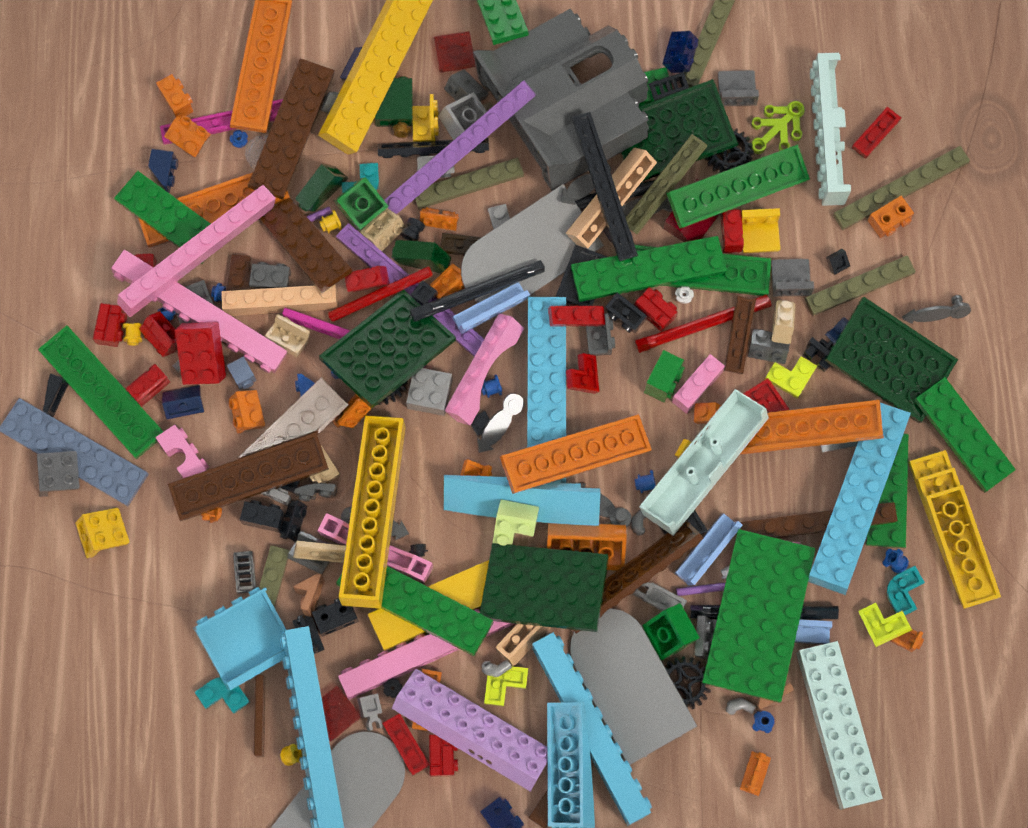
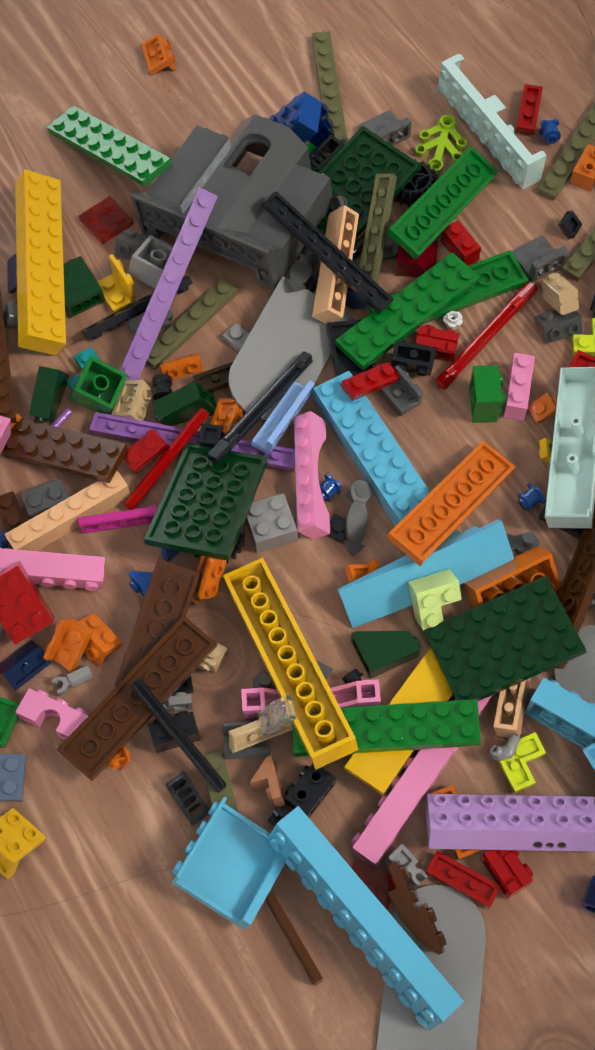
camera: 30 degrees left, 10 degrees down
teal plate [195,677,251,714] -> none
sand blue brick [227,356,257,389] -> none
tan bracket [265,314,310,358] -> none
black hinge [279,500,307,542] -> none
yellow brick [280,744,303,766] -> none
dark grey slope [294,483,337,502] -> none
yellow brick [319,210,342,234] -> none
black plate [383,678,403,698] -> none
pearl gold plate [393,122,411,138] -> none
red plate [566,353,600,394] -> none
dark grey arm [631,509,646,536] -> none
reddish brown tile [724,296,756,374] -> none
yellow bracket [742,208,780,253] -> none
none -> orange bracket [43,618,93,671]
none -> light grey bar [52,664,94,696]
none -> black axle [131,678,226,792]
none -> clear slope [258,695,296,736]
none -> blue brick [269,91,322,143]
none -> dark grey plate [330,194,348,211]
none -> dark green slope [351,631,421,679]
none -> reddish brown slope [388,860,447,955]
none -> blue brick [539,119,561,144]

